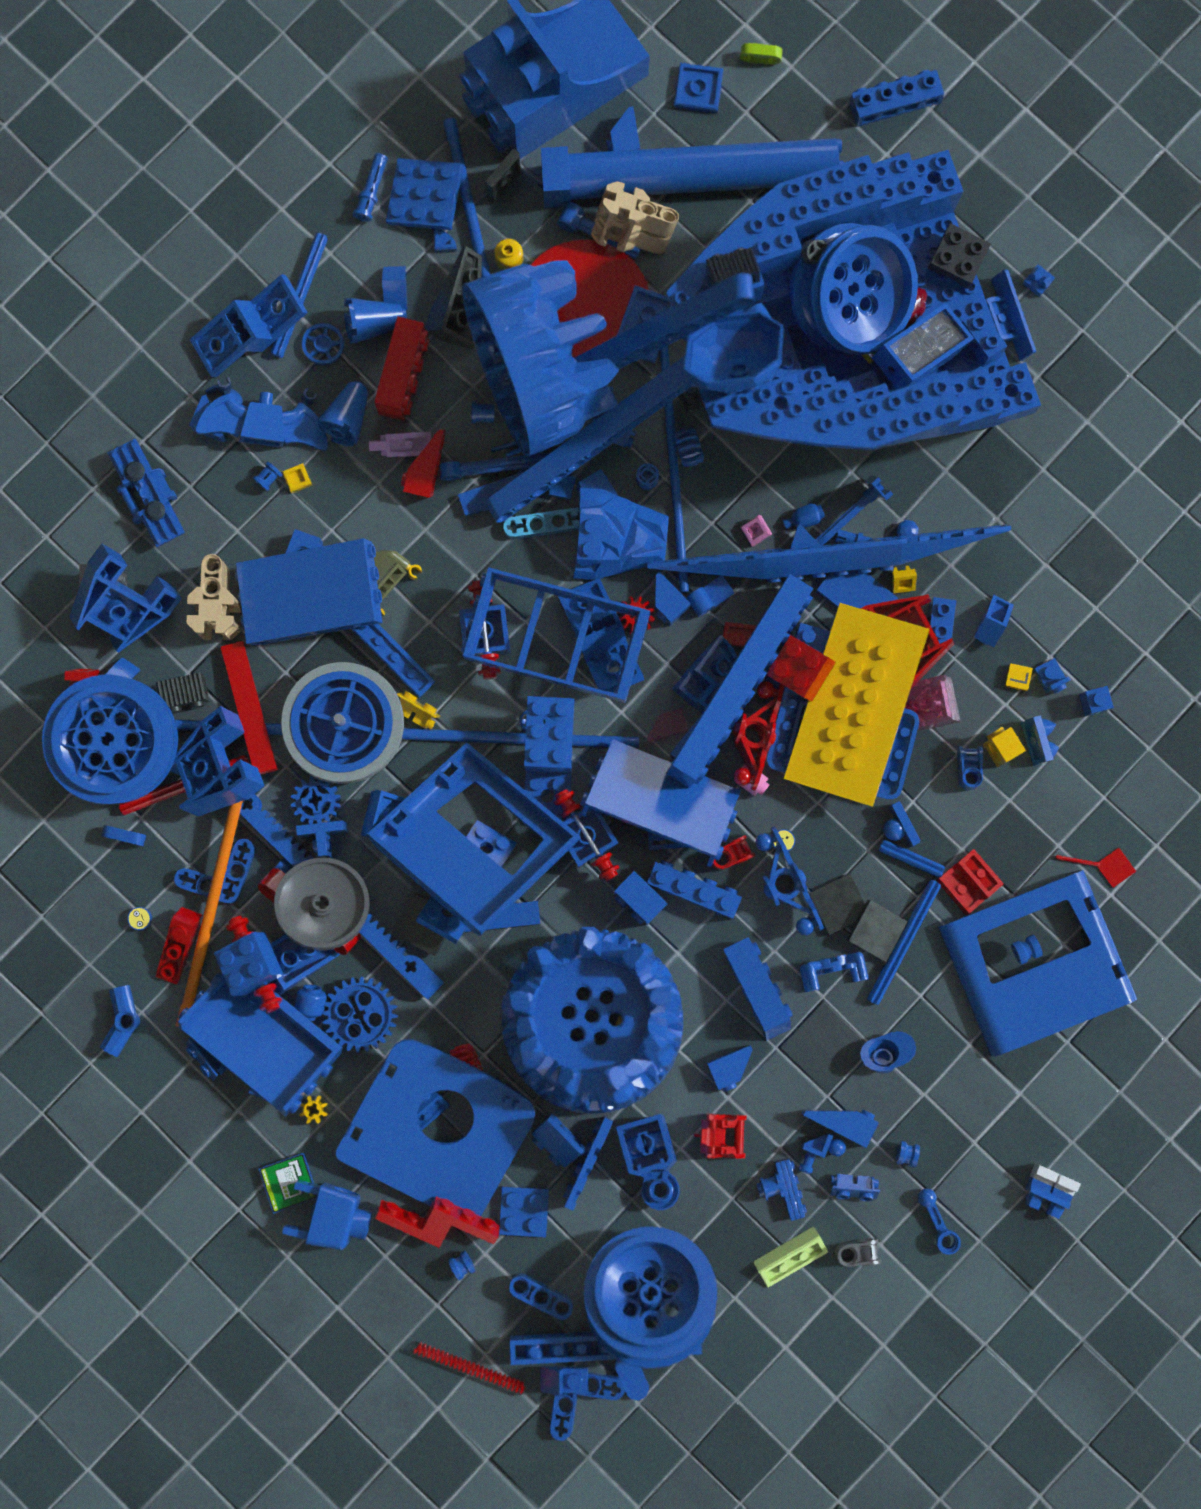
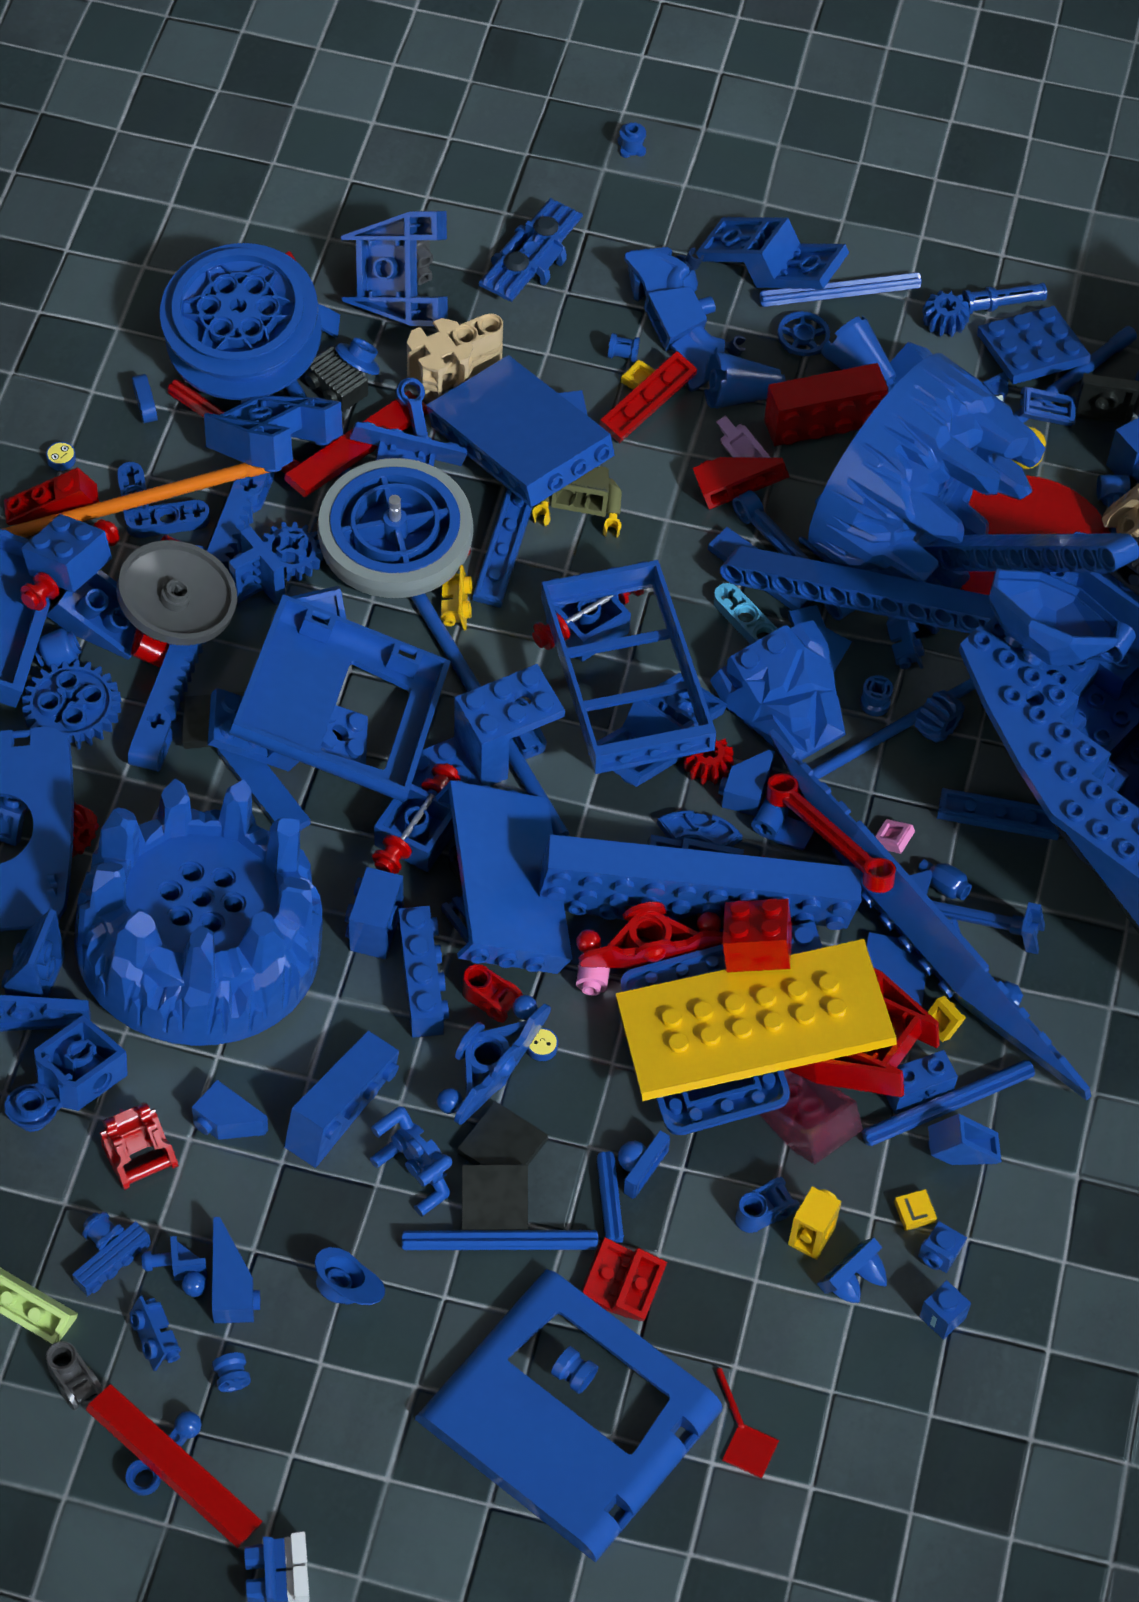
camera: 60 degrees right, 25 degrees down
none -> red tile [86,1384,263,1548]
none -> blue piece [335,337,380,375]
none -> blue bracket [350,422,468,466]
none -> blue piece [395,378,428,436]
none -> red plate [599,351,698,443]
none -> blue brick [618,122,646,158]
none -> blue tile [657,810,743,847]
none -> red piece [766,773,896,893]
none -> blue axle [862,1060,1035,1146]
none -> blue gear [922,290,970,337]
none -> blue tile [937,788,1060,841]
none -> blue tile [1019,386,1076,427]

